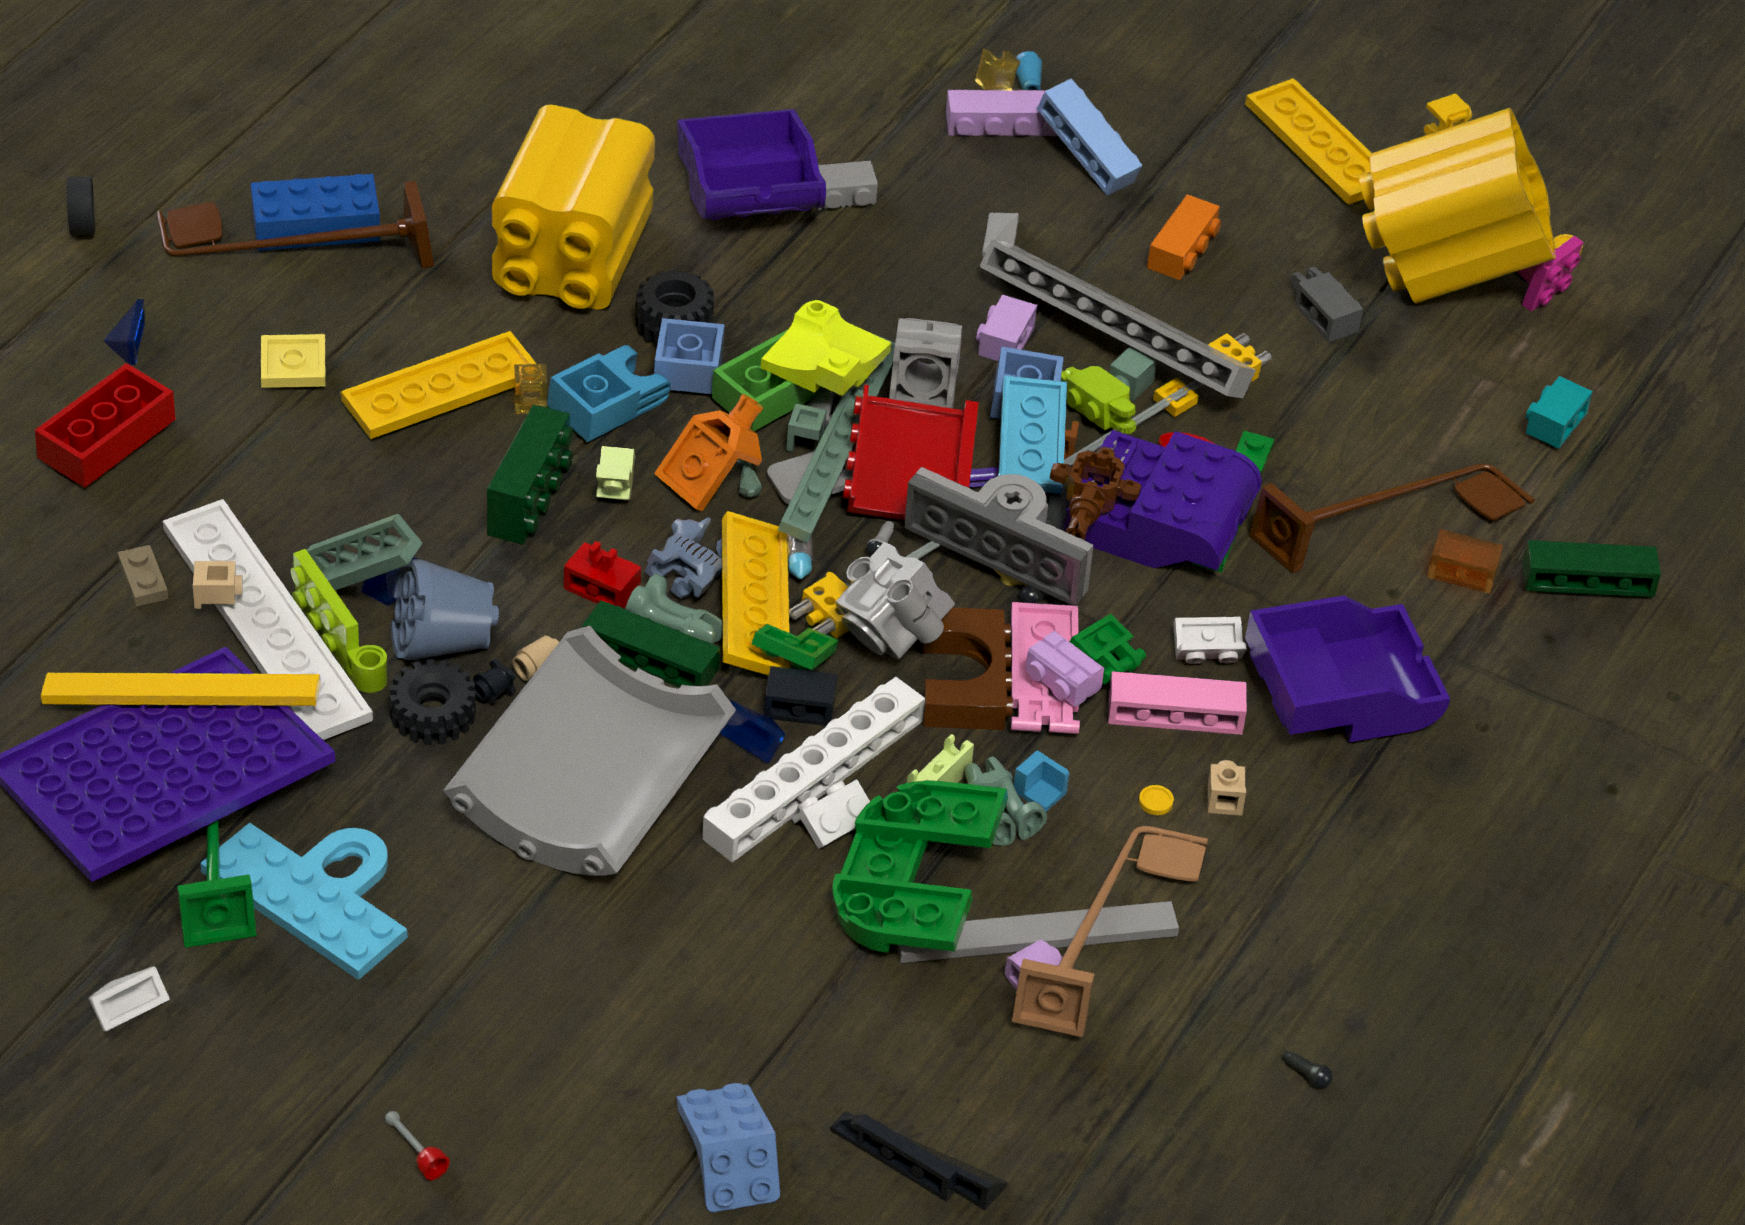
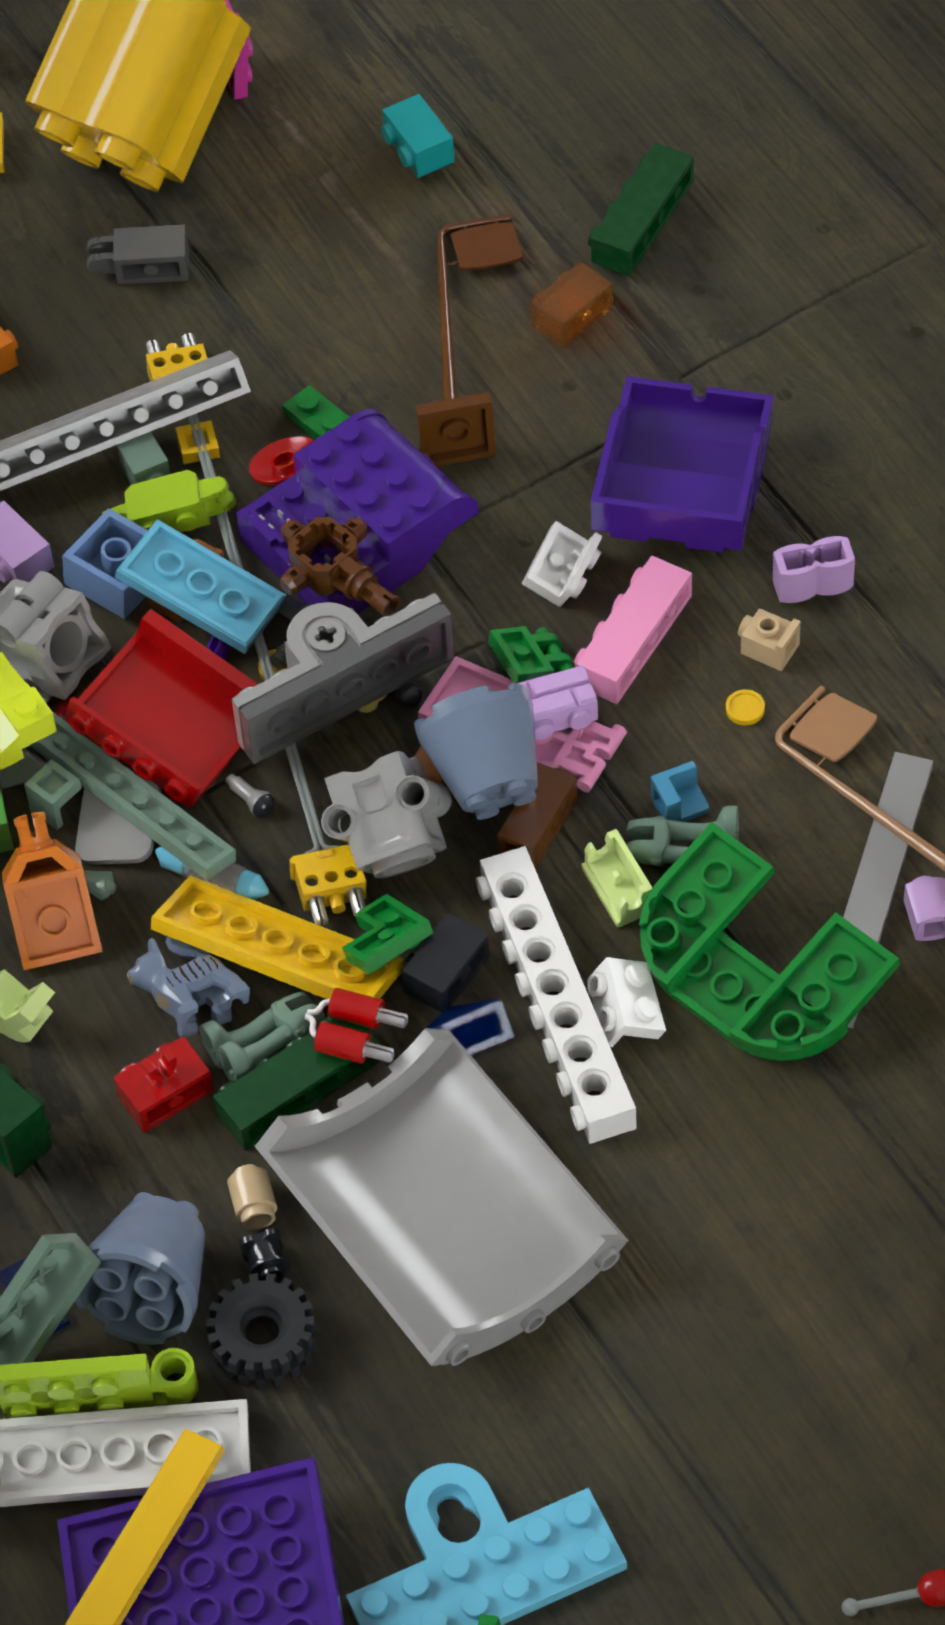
camera: 55 degrees left, 10 degrees up
none -> red piece [304,988,408,1064]
none -> sand blue cone [414,683,538,820]
none -> lavender brick [773,536,855,603]

